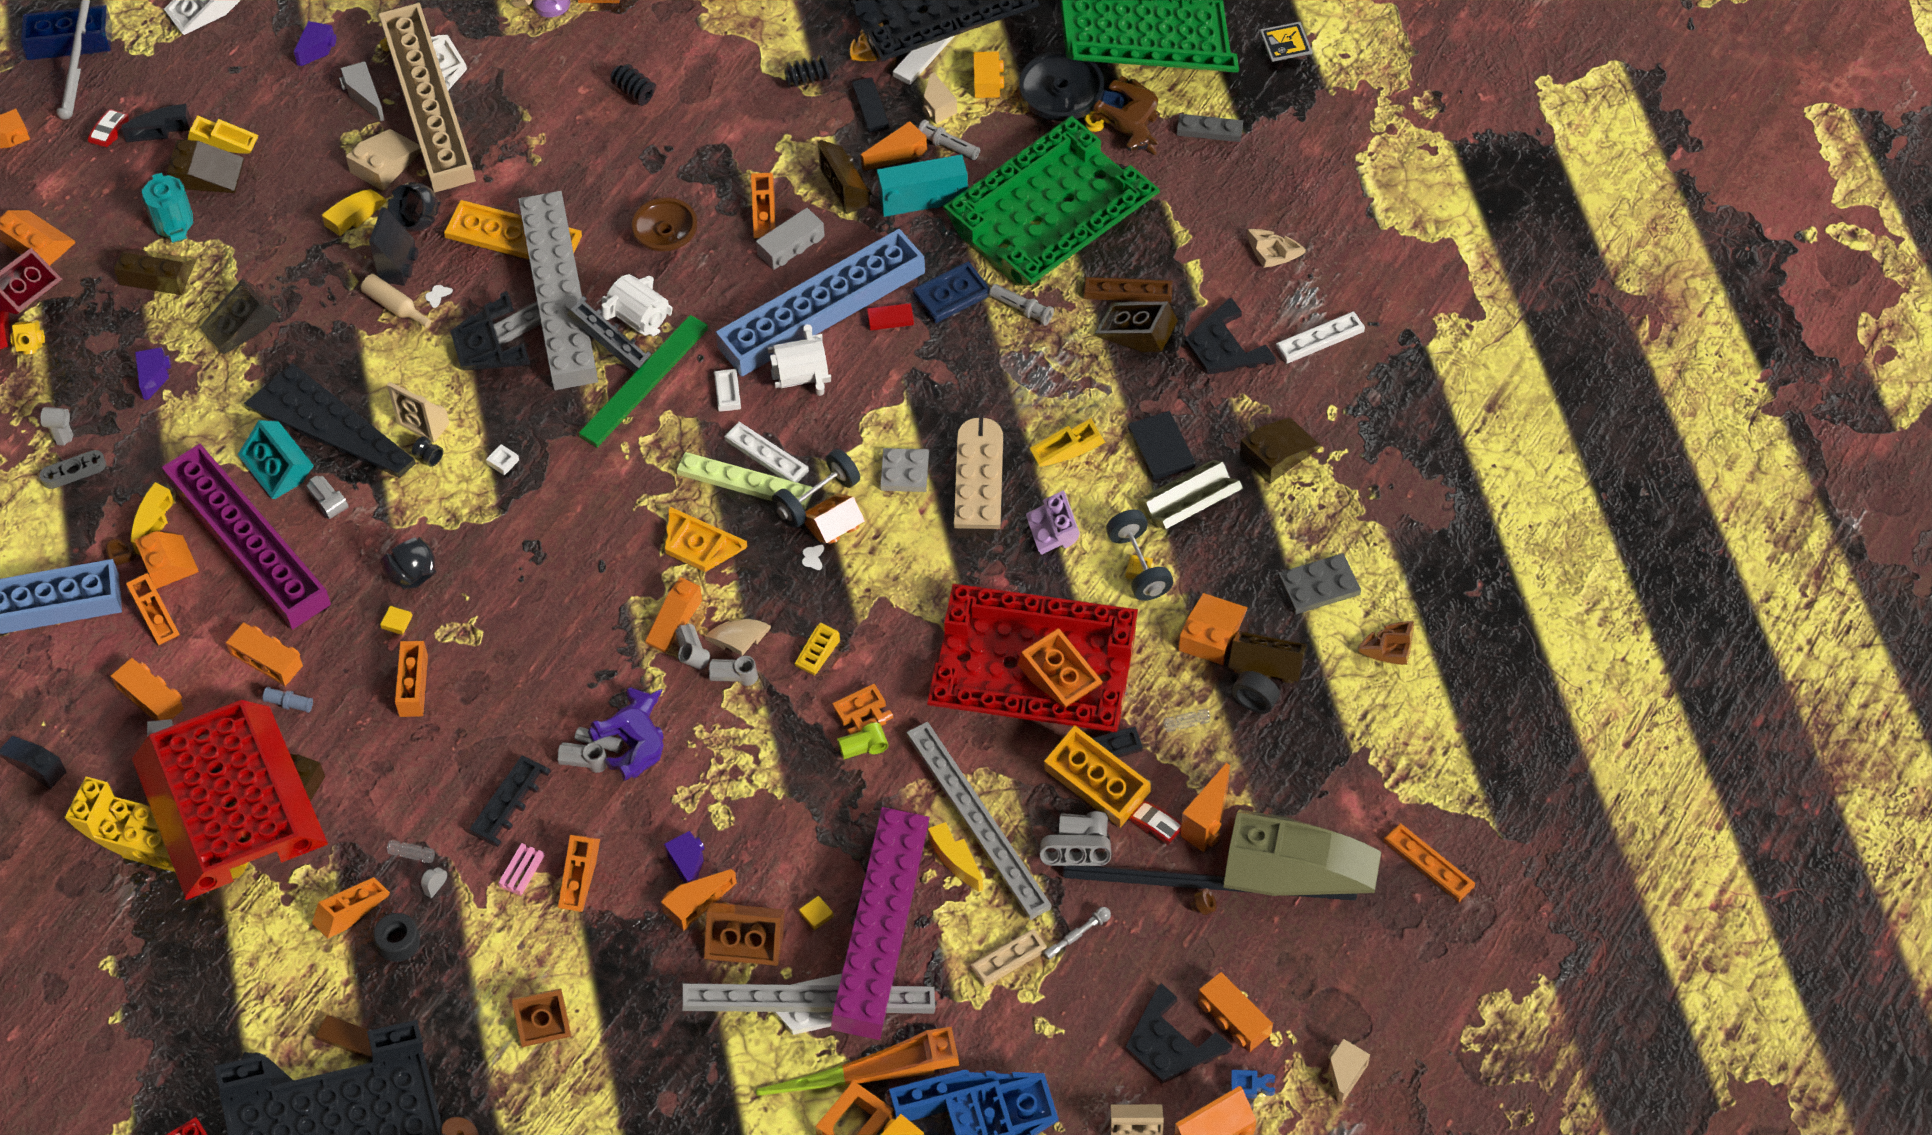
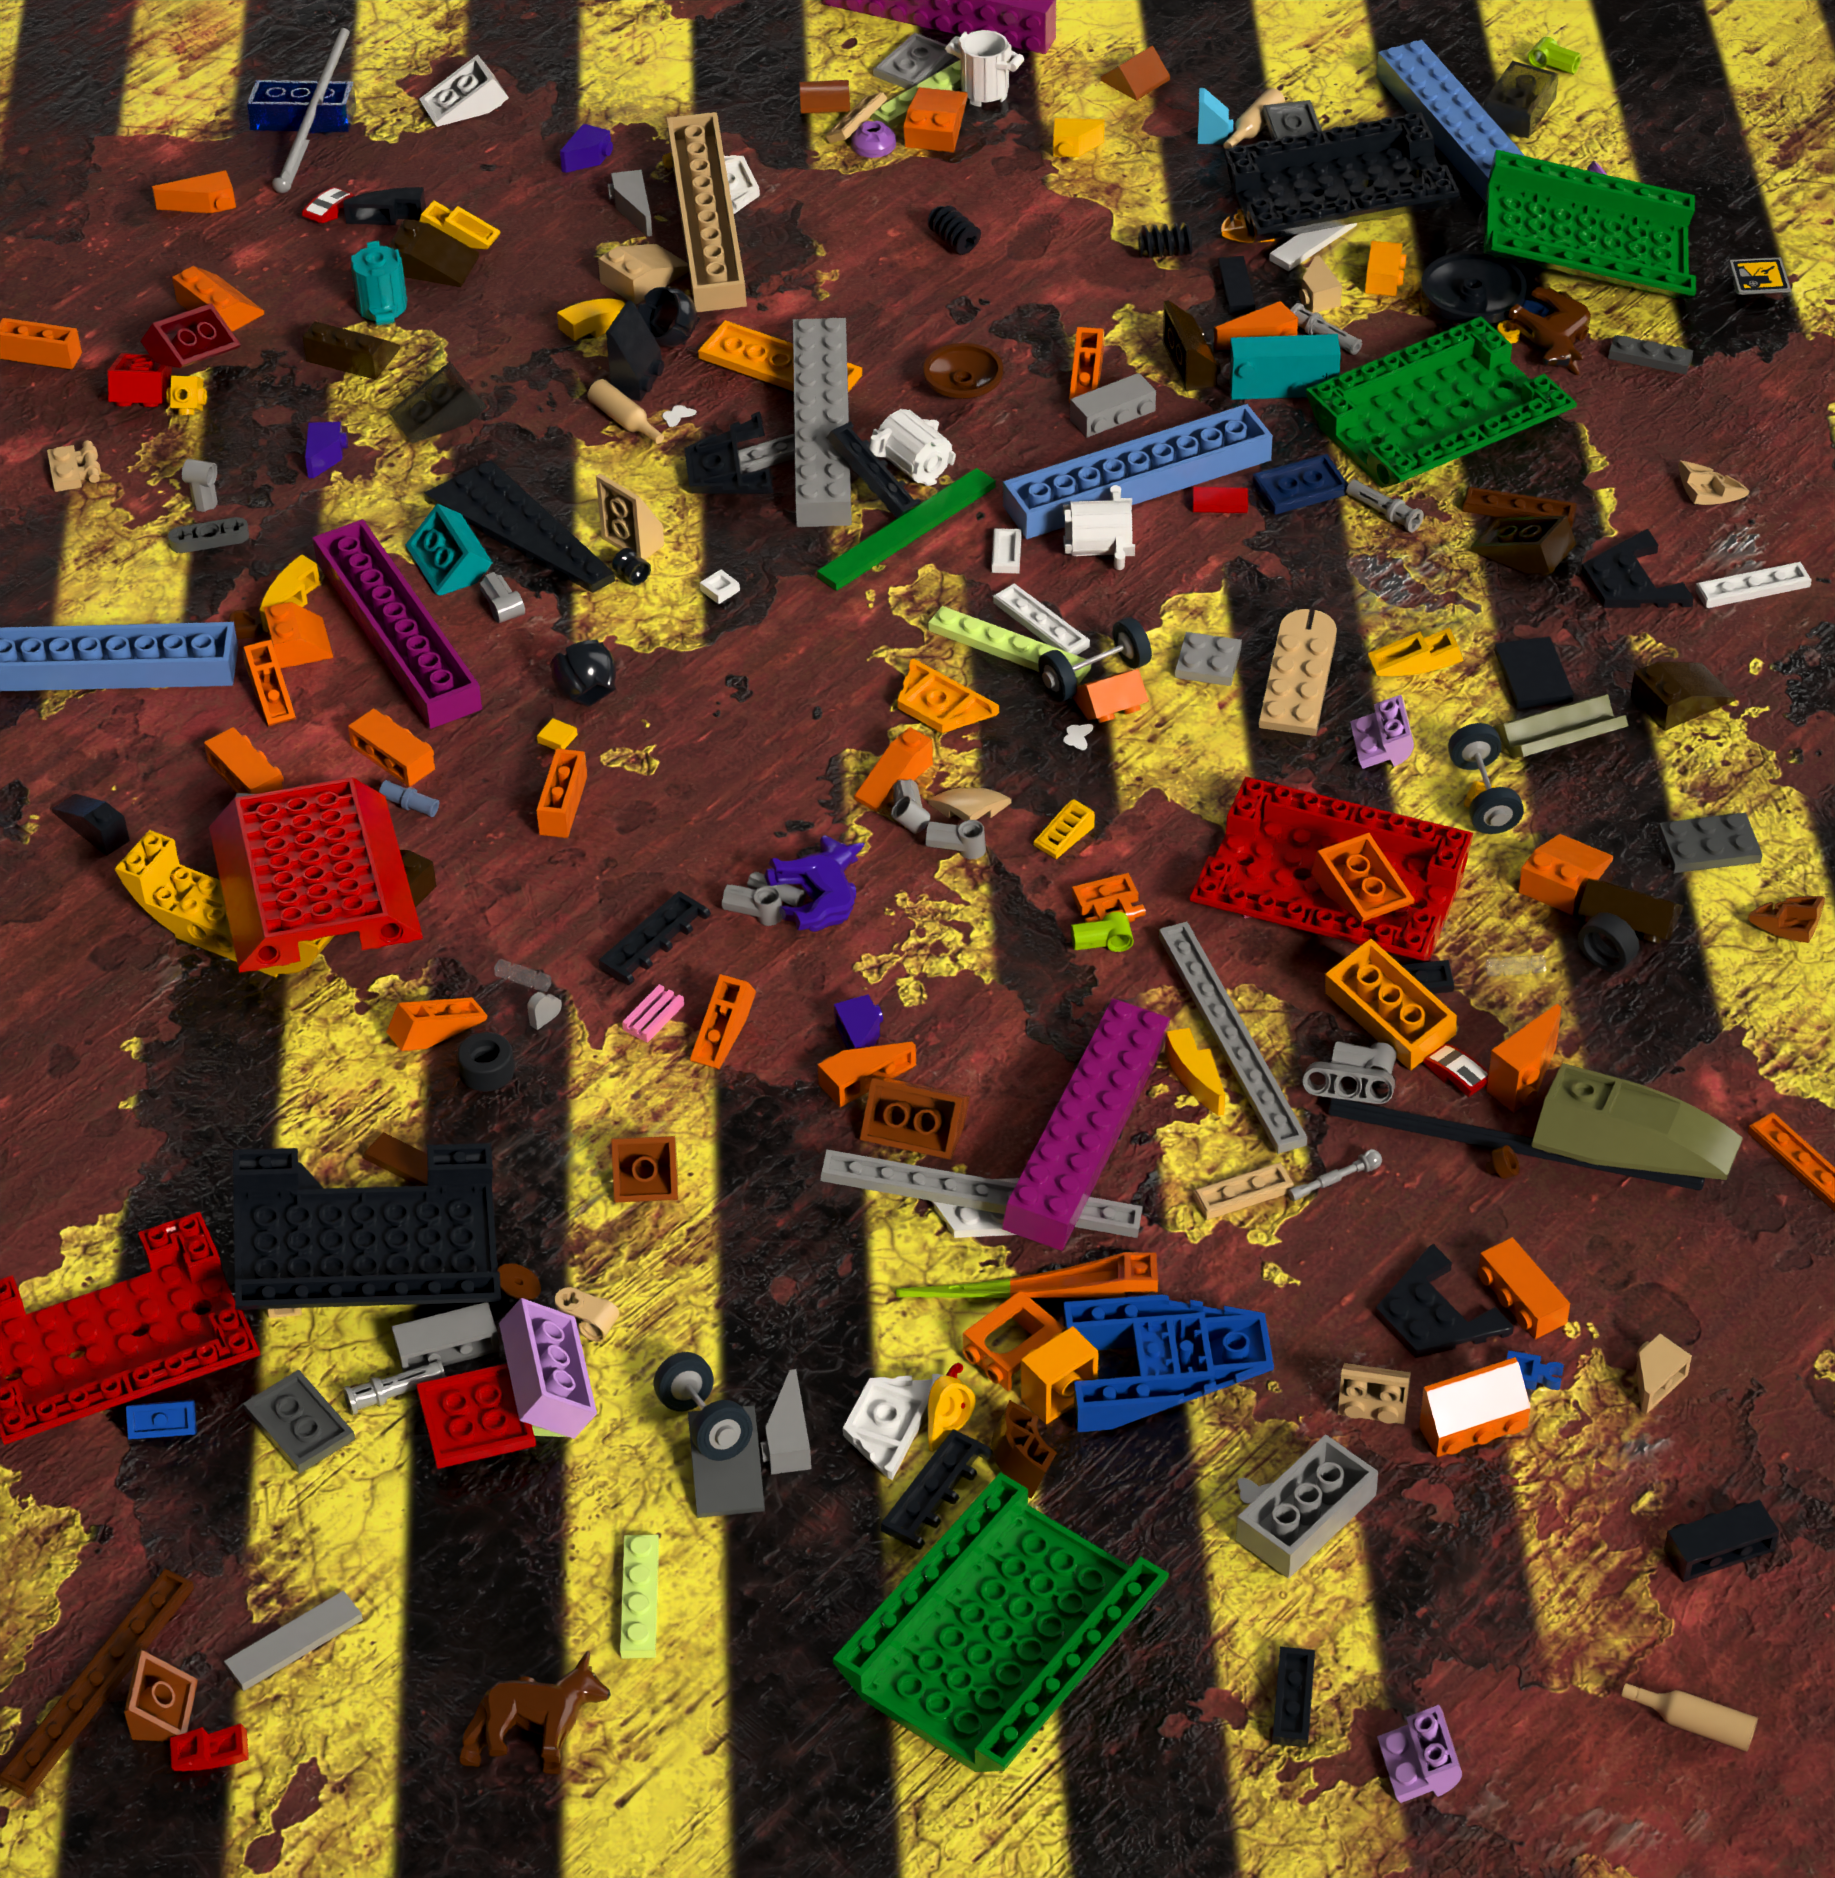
camera: 10 degrees right, 10 degrees down
yellow tile [799,896,834,931] -> none

